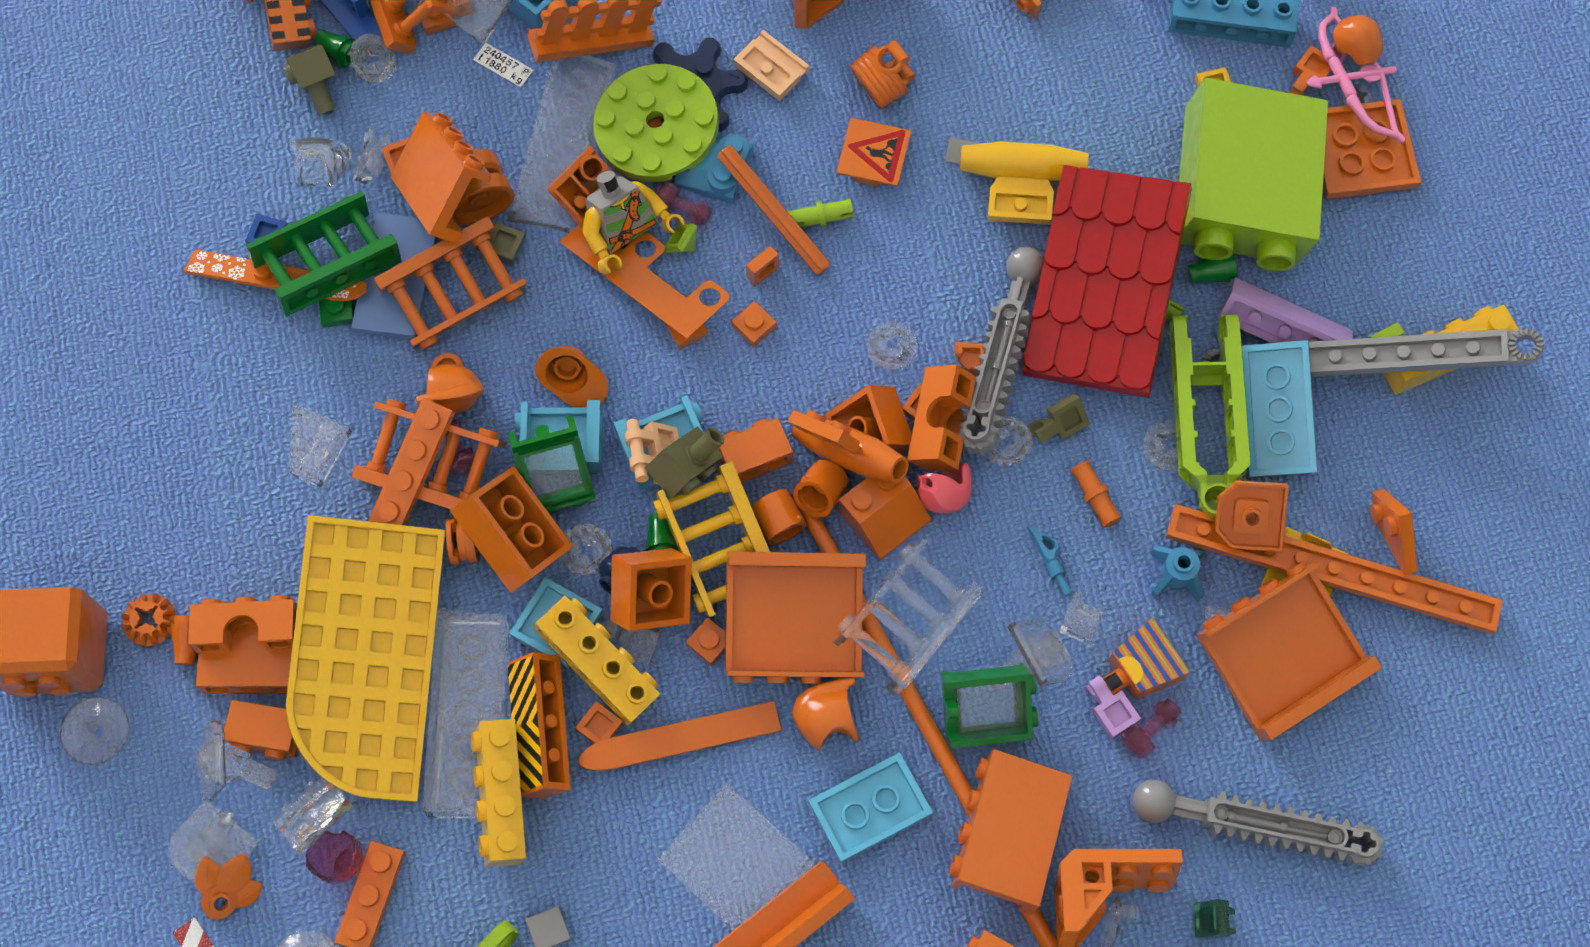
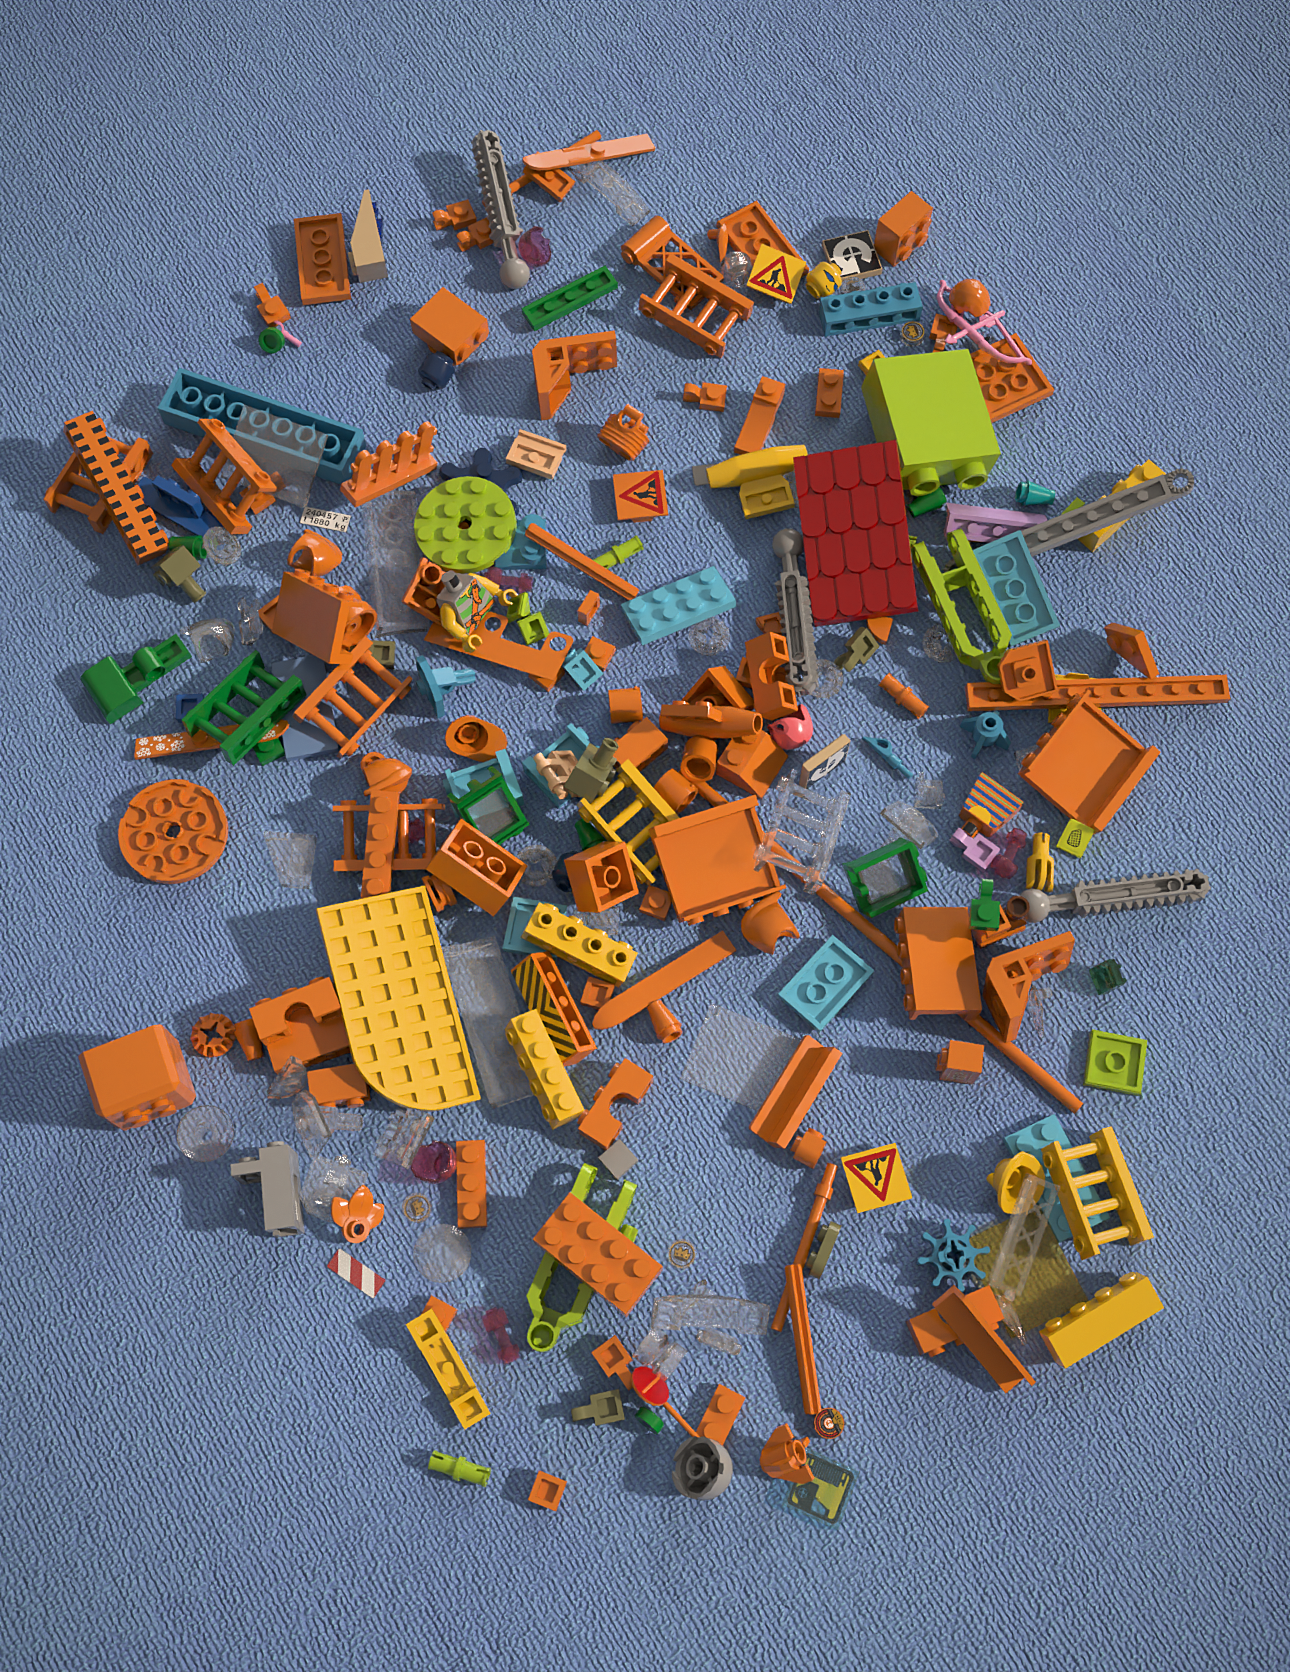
camera: 20 degrees left, 0 degrees up
none -> green plate [80,634,192,724]
none -> orange plate [118,779,228,884]
none -> light grey brick [230,1141,305,1238]
none -> clear plate [267,1056,308,1099]
none -> orange piece [287,529,342,577]
none -> clear tile [402,1193,432,1223]
none -> dark azure piece [415,655,476,718]
none -> lime slope [517,611,549,646]
none -> medium azure bracket [561,648,603,691]
none -> orange arch [577,1058,653,1151]
none -> orange piece [608,686,643,724]
none -> medium azure plate [621,566,736,645]
none -> orange cone [647,1000,682,1043]
none -> orange plate [683,382,727,412]
none -> orange slope [734,376,786,455]
none -> tile [799,734,851,791]
none -> orange plate [815,368,844,418]
none -> orange tile [866,617,893,645]
none -> tile [900,321,925,347]
none -> green plate [969,879,1000,931]
none -> hips [971,896,1030,949]
none -> teal cone [1015,480,1055,506]
none -> yellow arm [1026,832,1054,893]
none -> neon yellow slope [1056,819,1095,858]

